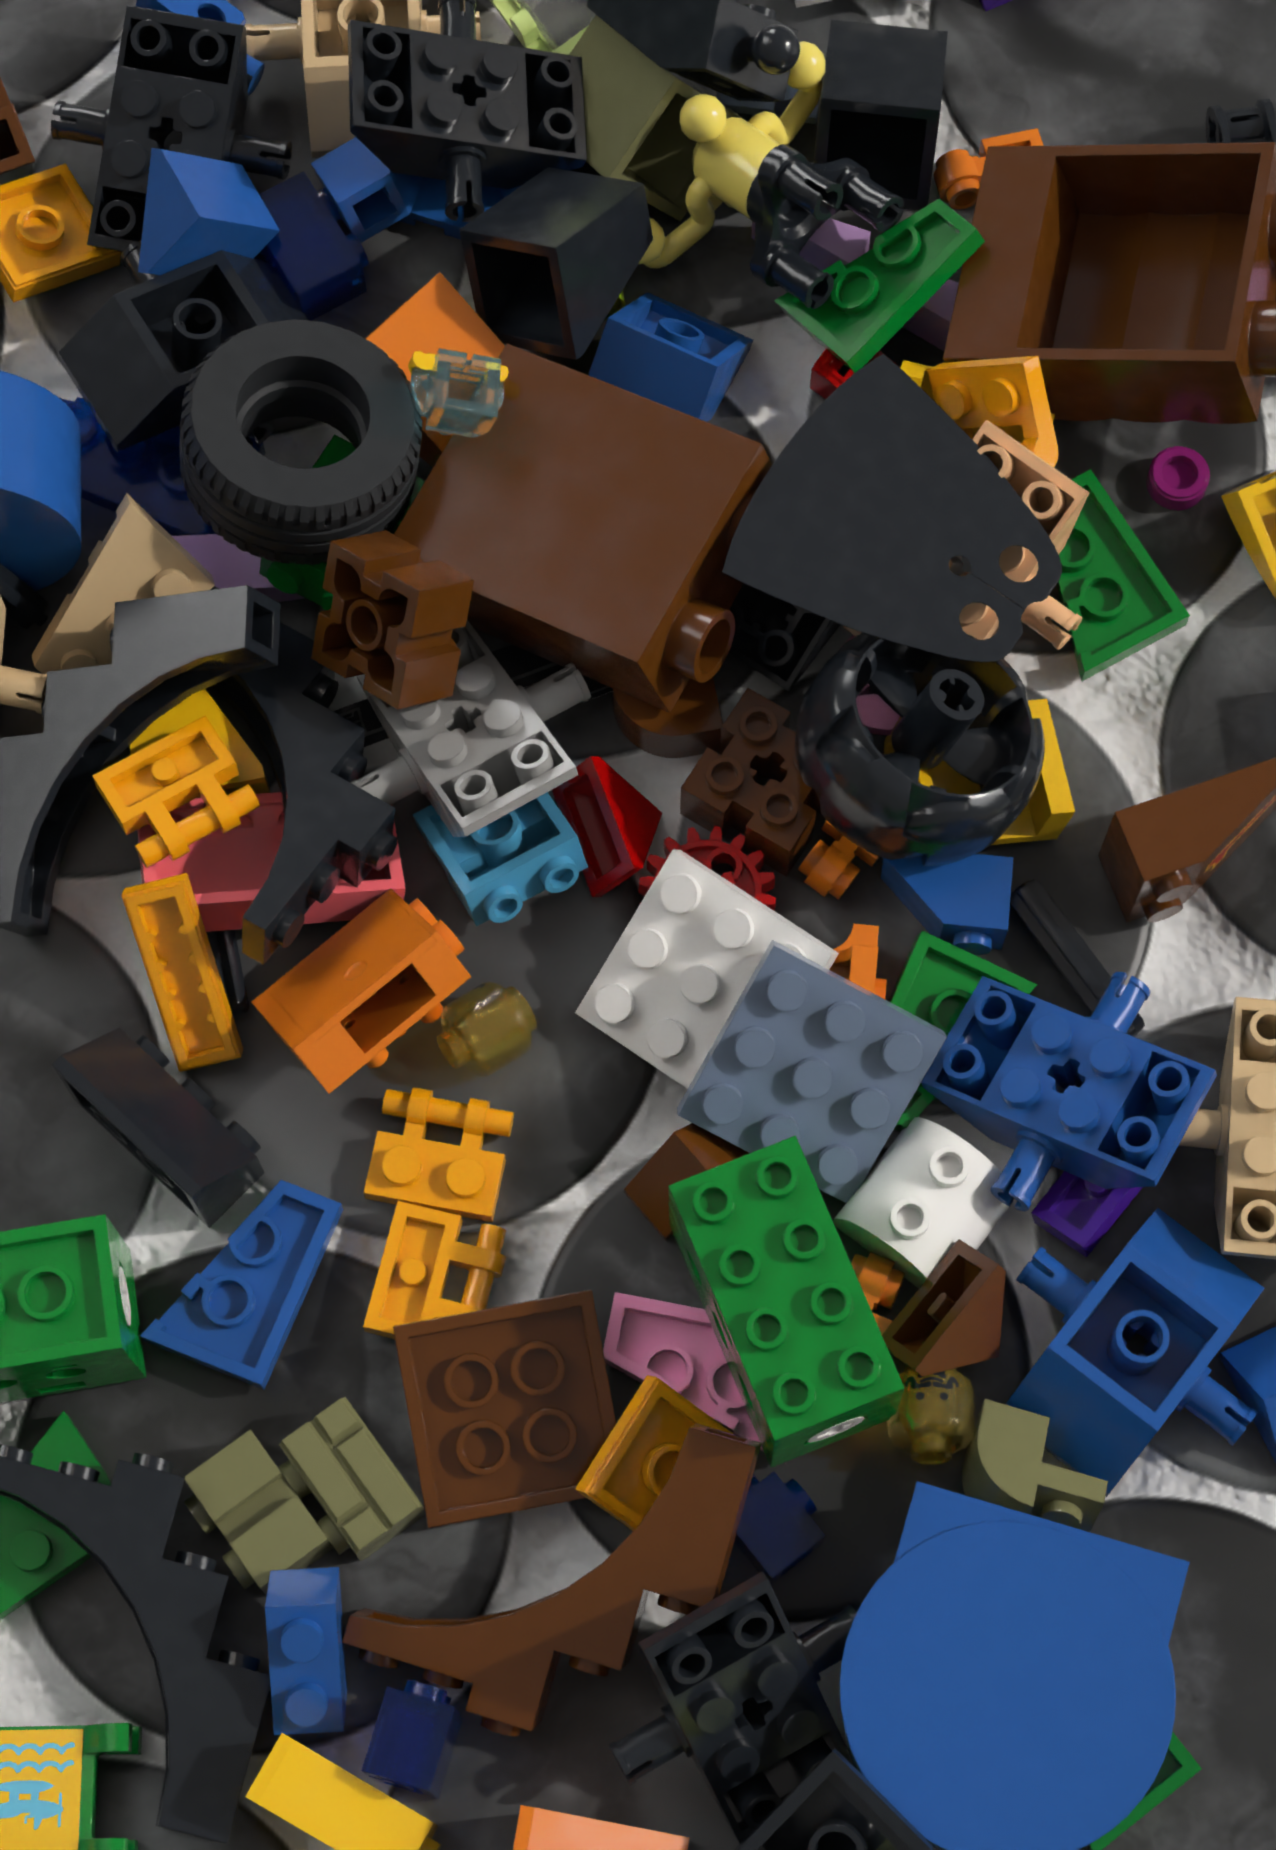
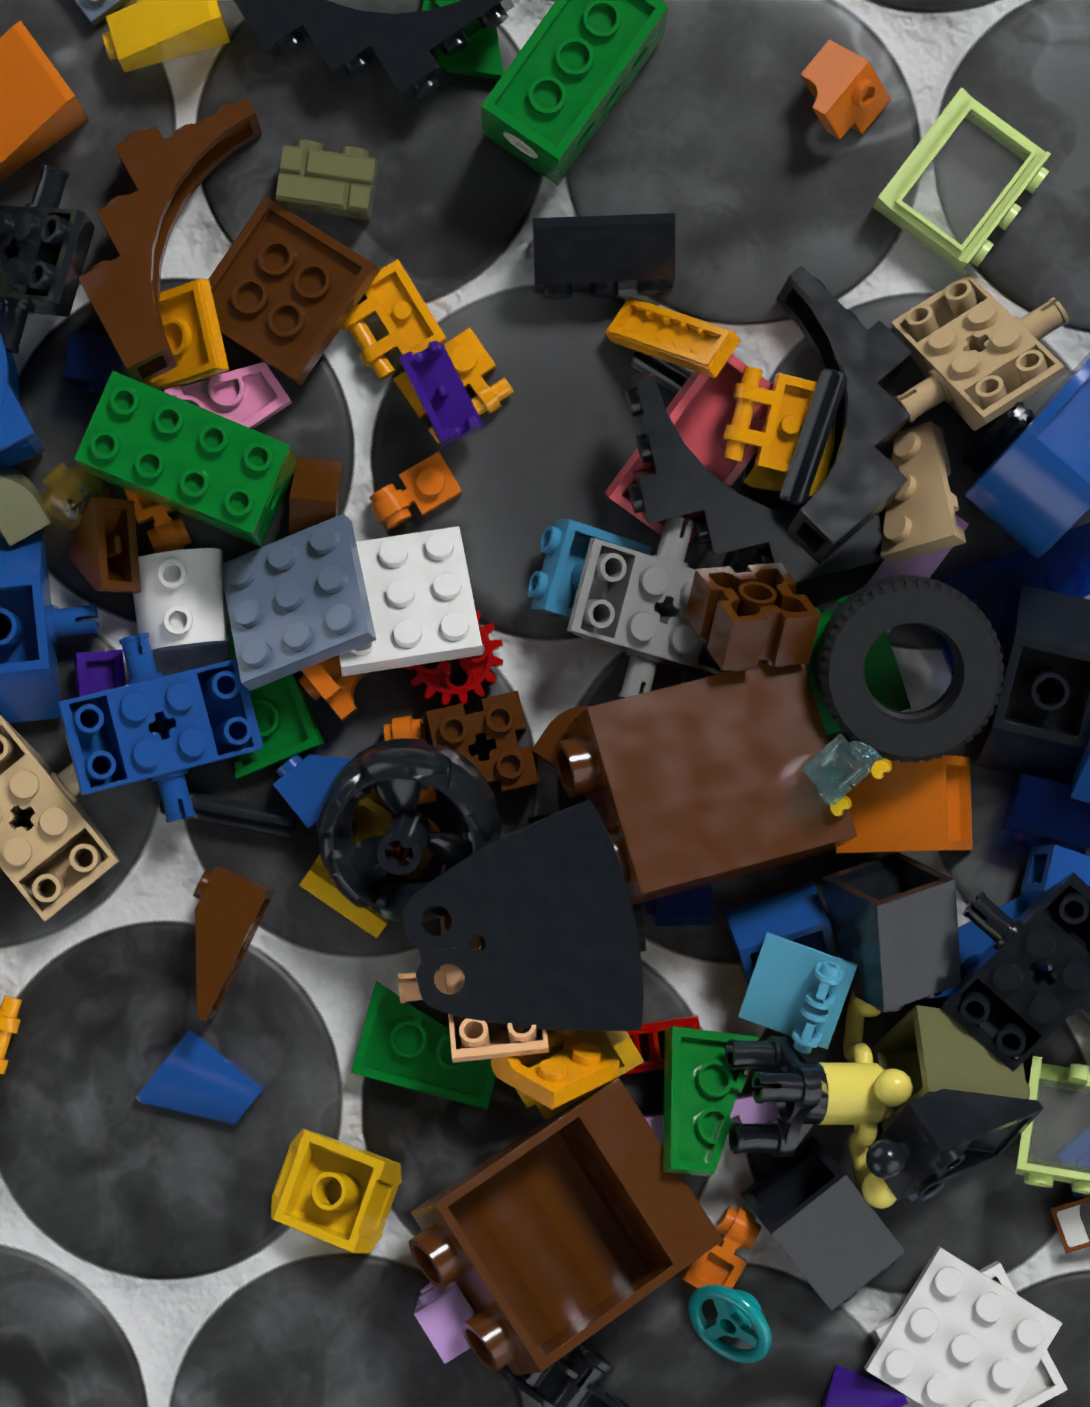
camera: 130 degrees right, 15 degrees up
blue wing [140,1180,344,1390] -> none
olive brick [184,1429,334,1595] -> none
orange piece [251,888,472,1094] -> none
blue brick [265,1567,347,1735] -> none
clear blue brick [361,1680,463,1800] -> none
clear yellow head [437,981,537,1078] -> none
red slope [552,756,663,897] -> none
magenta tile [1146,446,1210,511] -> none
none -> orange plate [369,451,462,530]
none -> dark purple hinge [399,341,484,448]
none -> teal piece [688,1284,772,1363]
none -> medium azure hinge [738,932,858,1054]
none -> black axle [780,369,848,507]

